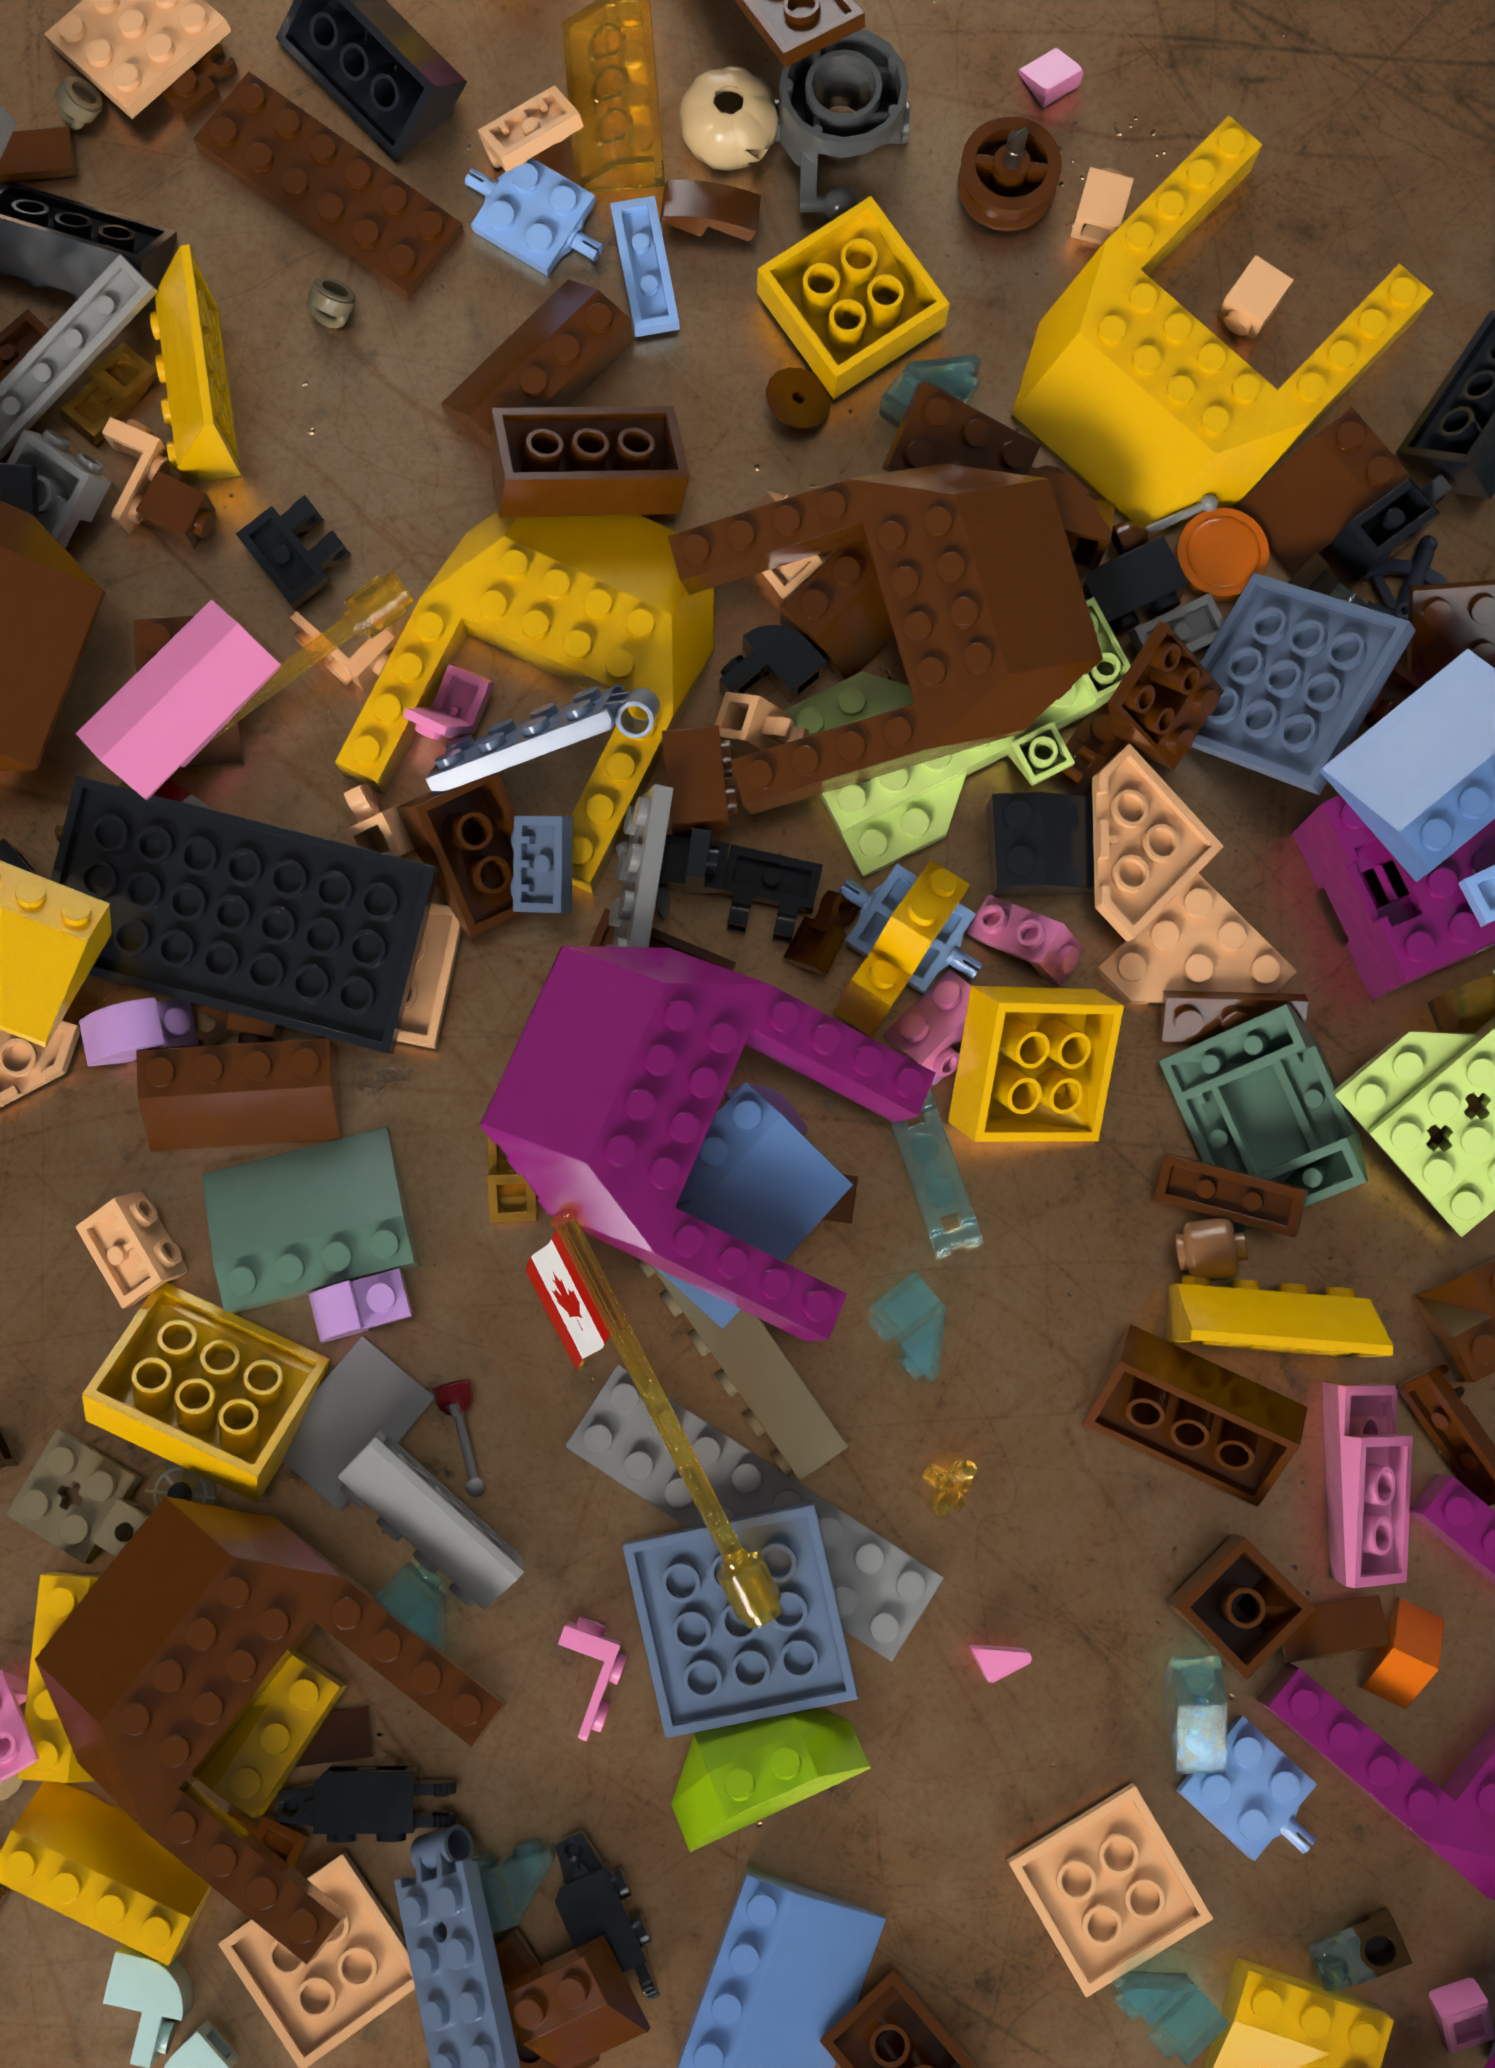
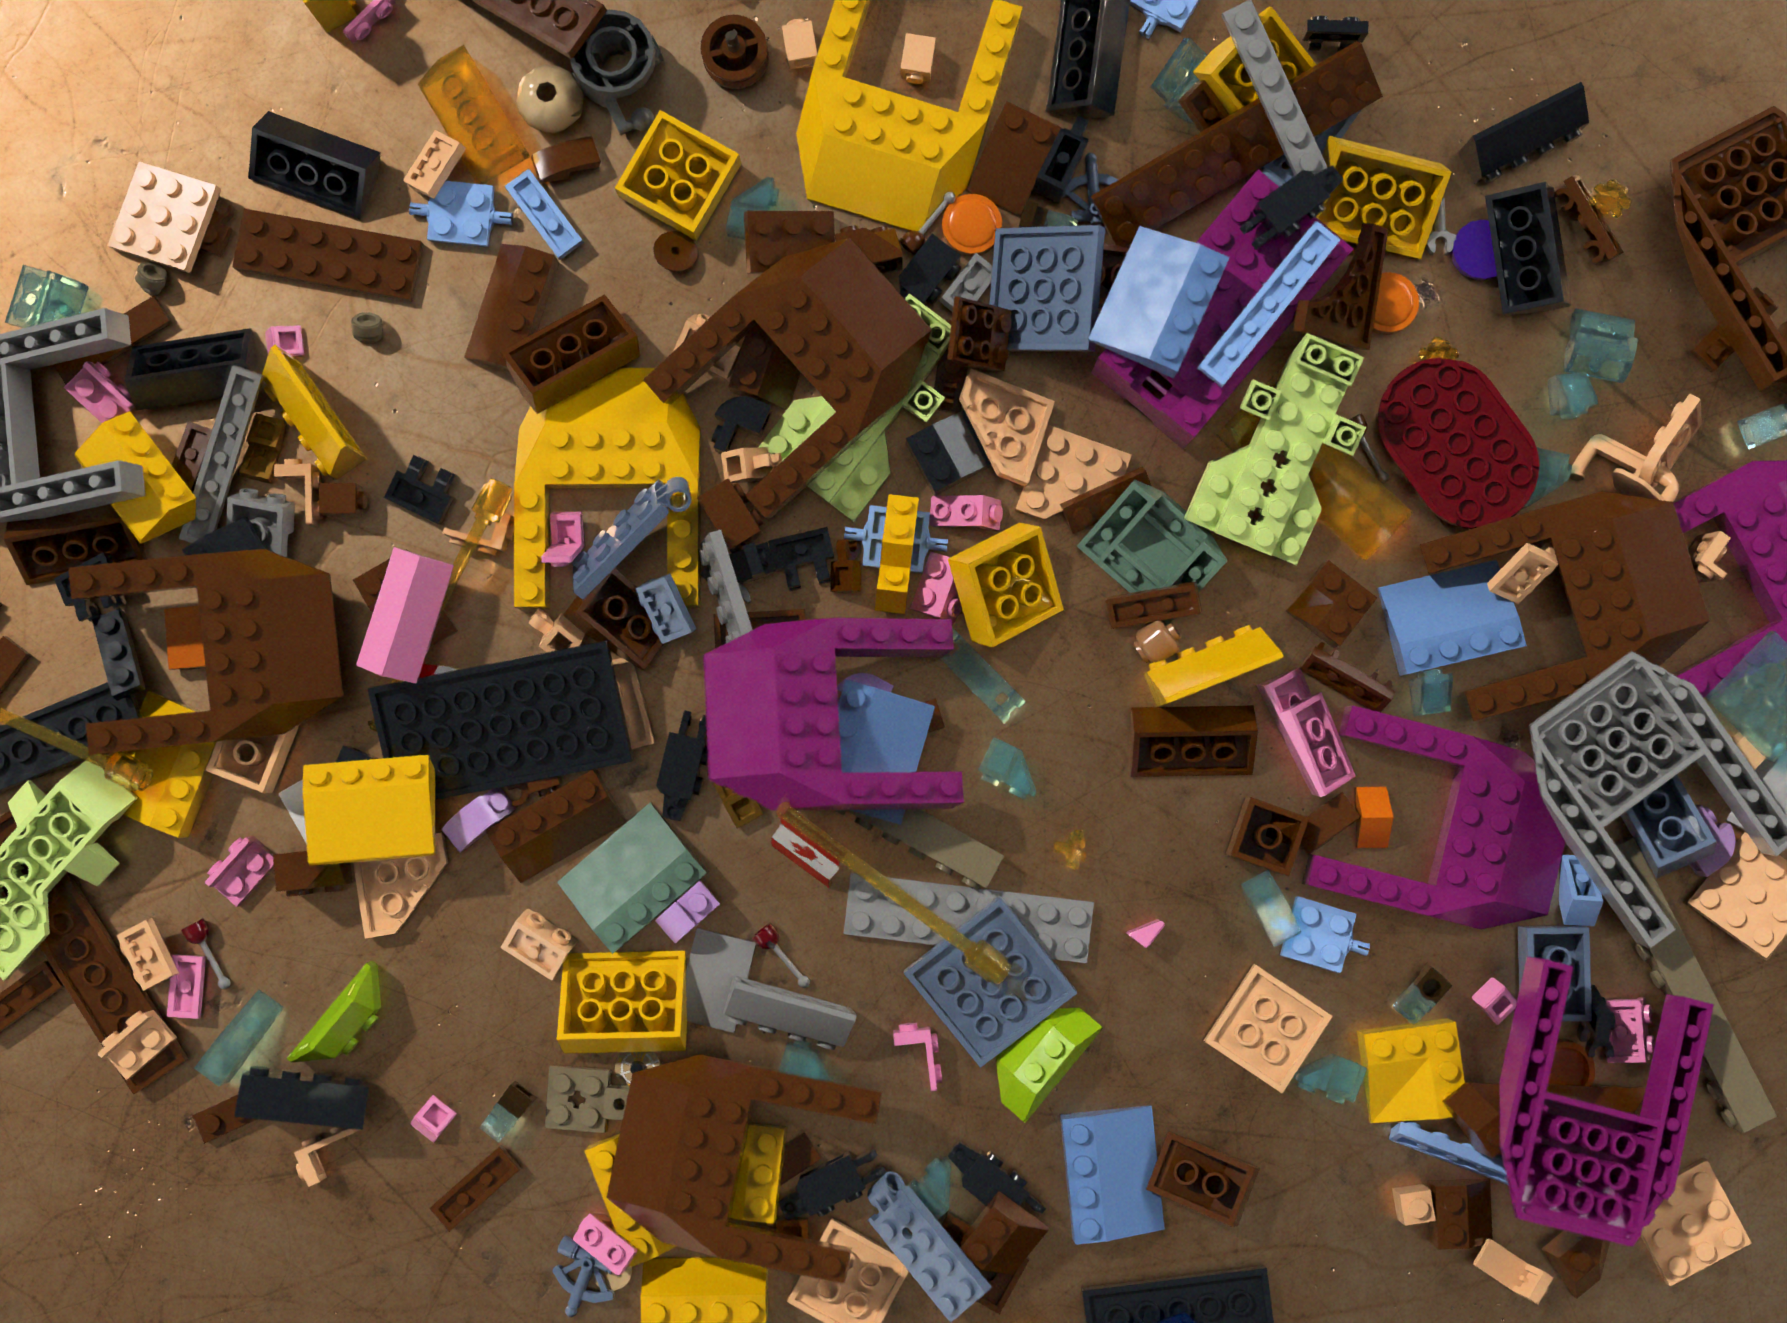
camera: 20 degrees left, 5 degrees up
none -> bright pink slope [265,326,305,358]
none -> black hinge [656,711,708,821]

